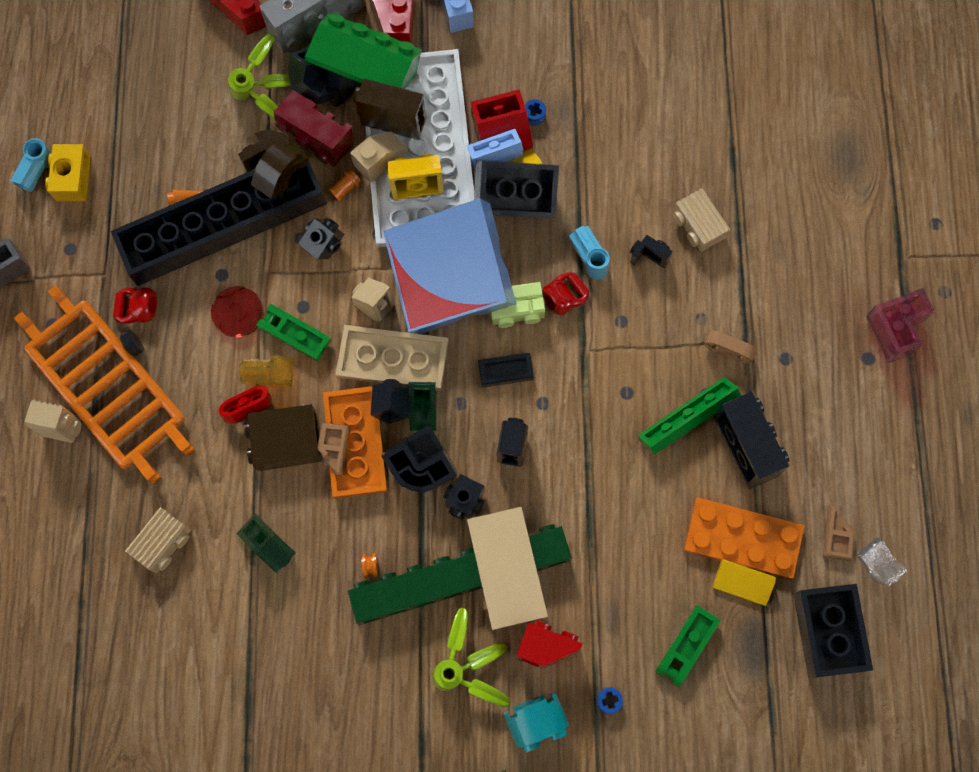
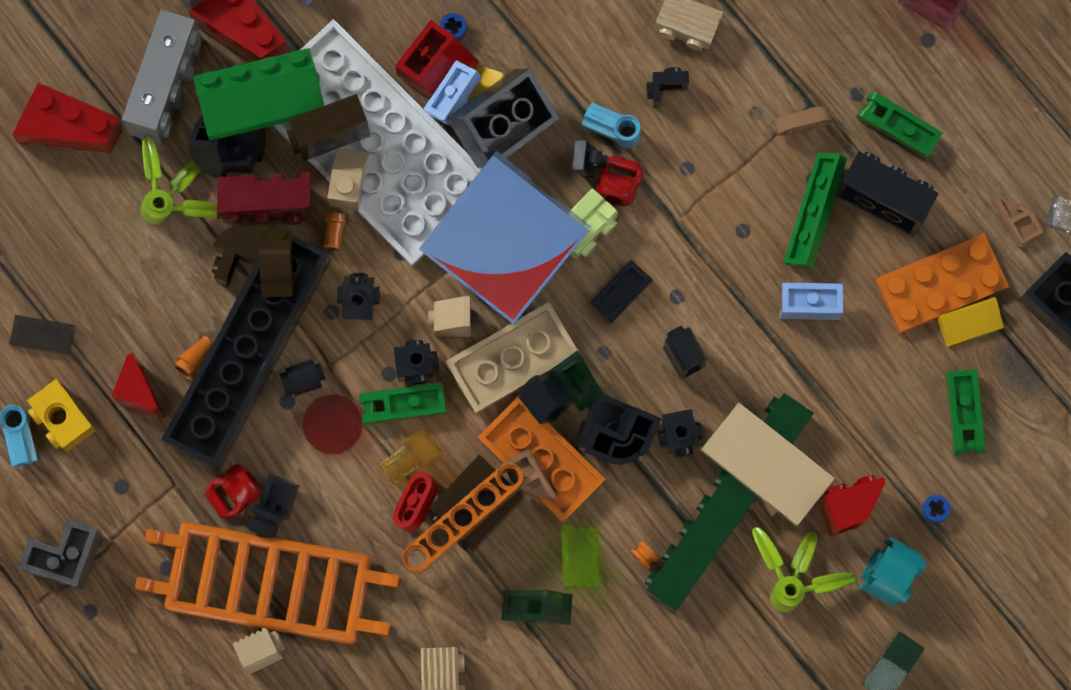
camera: 45 degrees left, 5 degrees up
yellow slope [388,154,444,201] -> none
none -> clear smoke tile [9,315,76,356]
none -> red slope [111,353,165,419]
none -> black bracket [252,474,300,524]
none -> black brick [279,359,326,397]
none -> black brick [394,340,439,385]
none -> orange beam [402,463,523,574]
none -> clear neon green panel [560,525,600,589]
none -> black tile [572,141,608,178]
none -> light blue panel [779,283,843,320]
none -> green plate [856,91,943,159]

